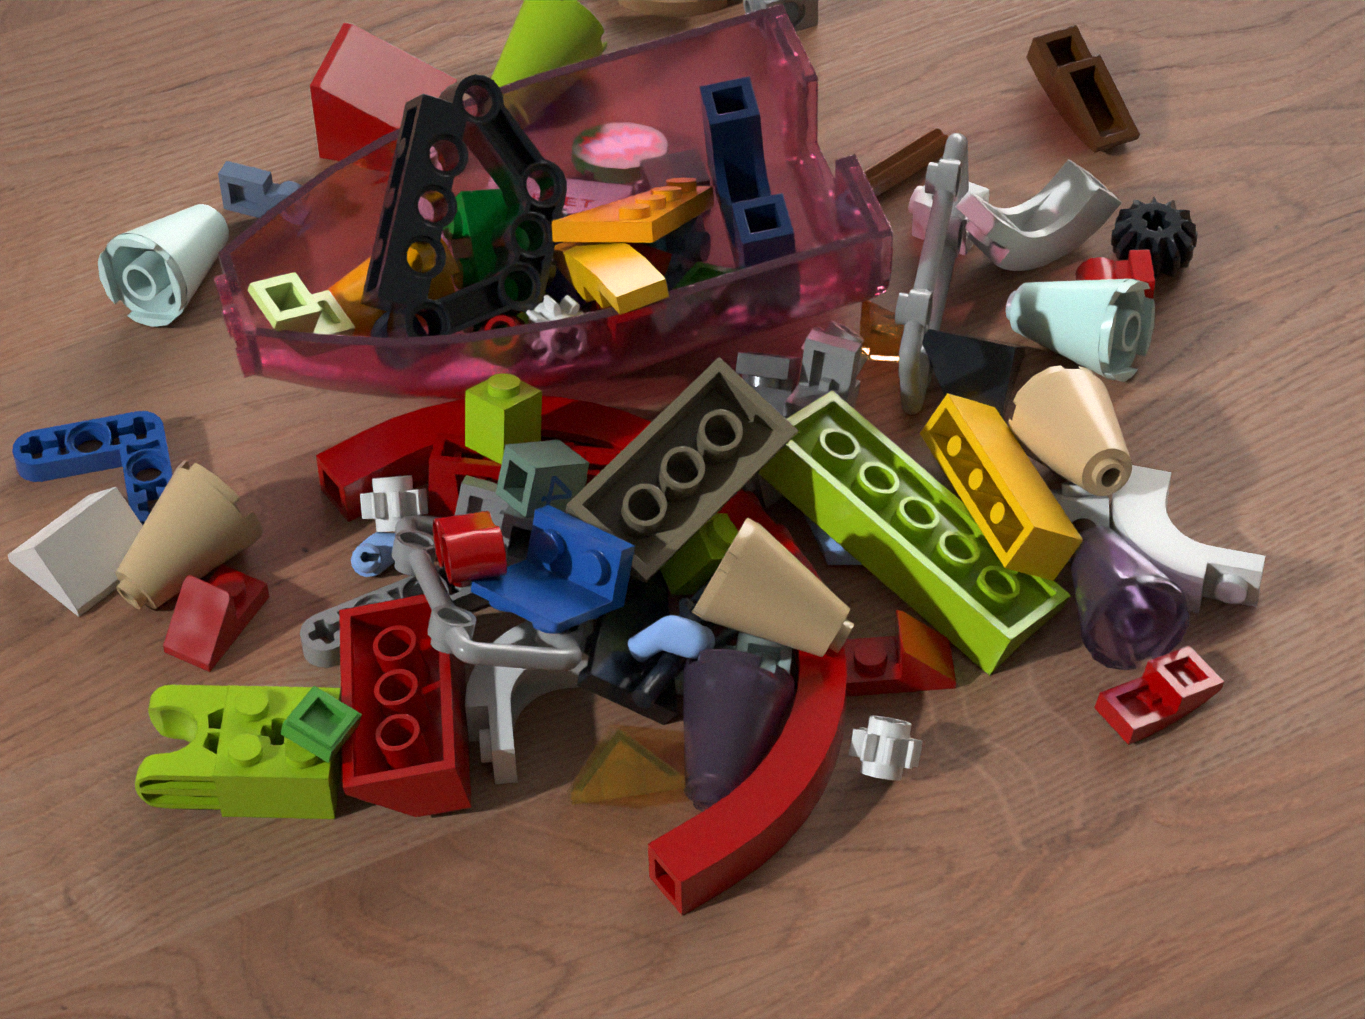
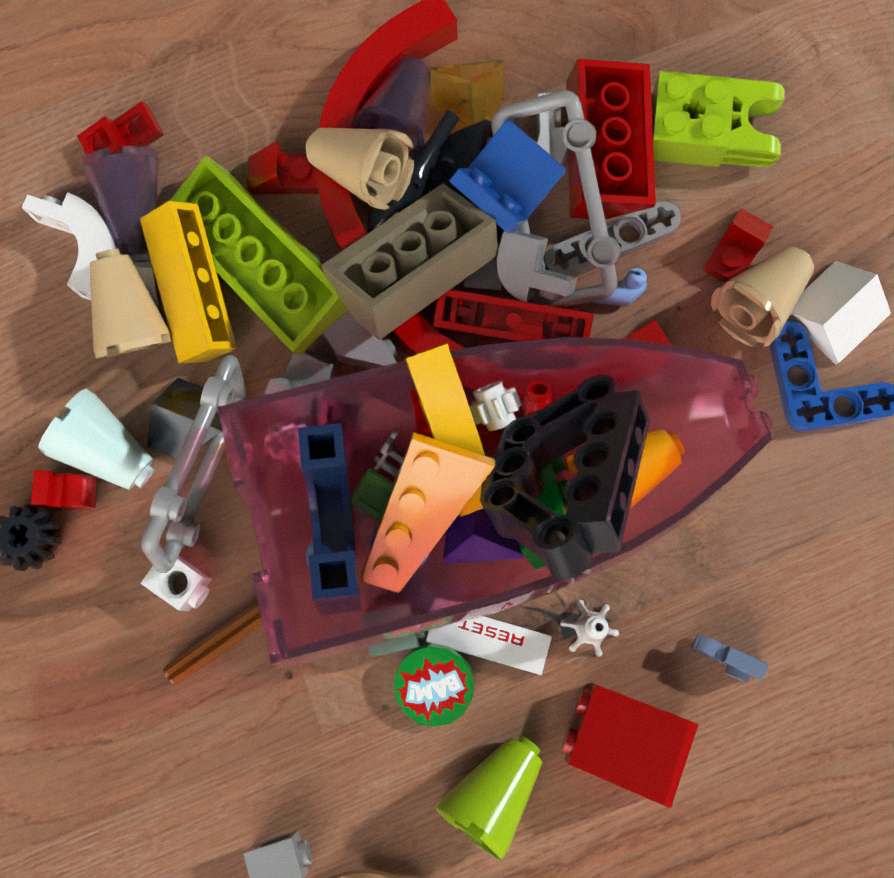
camera: 170 degrees left, 30 degrees up
light aqua cone [98,204,229,327] -> none
yellowish green slope [247,272,355,353] -> none
bright green tile [280,686,362,763] -> none
white gear [360,475,428,532] -> none
red beam [433,510,507,587] -> none
lime brick [465,372,542,465] -> none
sand green brick [496,440,589,518] -> none
light blue arm [628,615,715,662] -> none
white gear [848,715,923,780] -> none
white arch [956,159,1122,271] -> none
reddish brown slope [1026,25,1140,153] -> none

